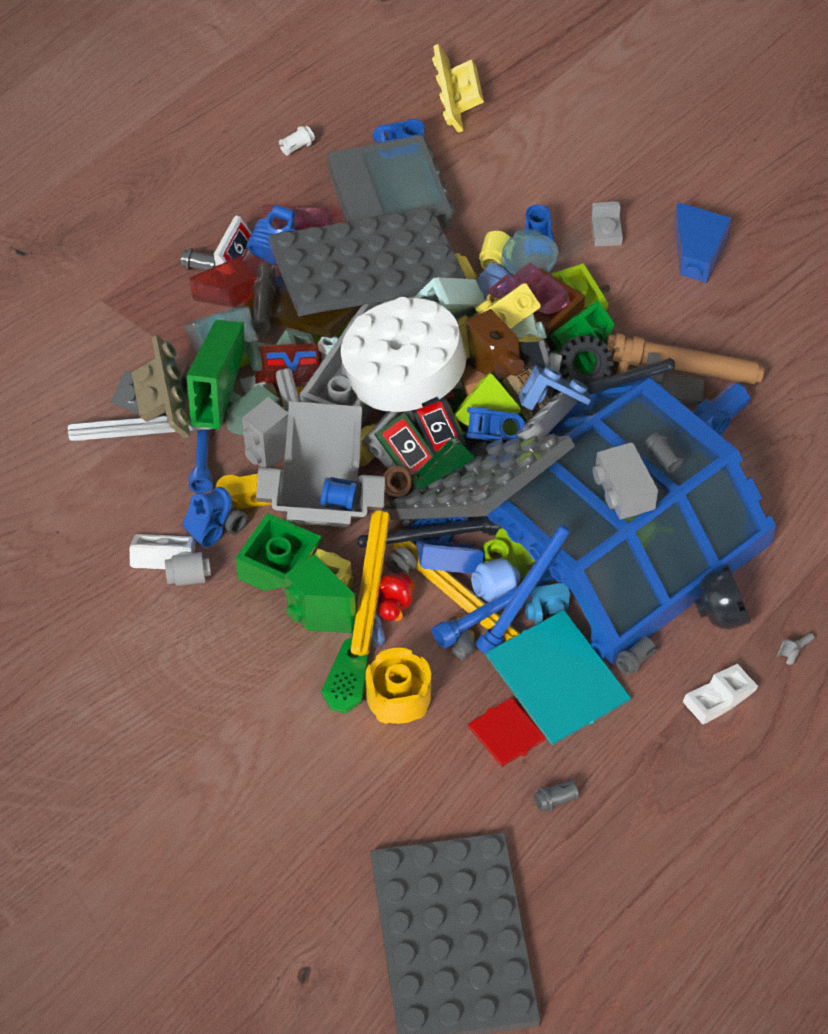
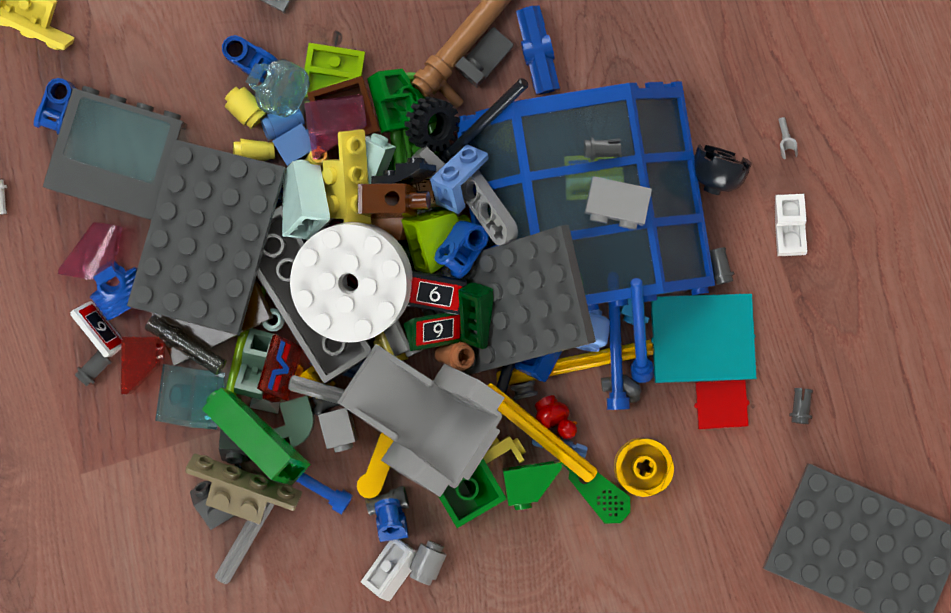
camera: 60 degrees left, 35 degrees up
blue piece [320,477,358,511] -> none

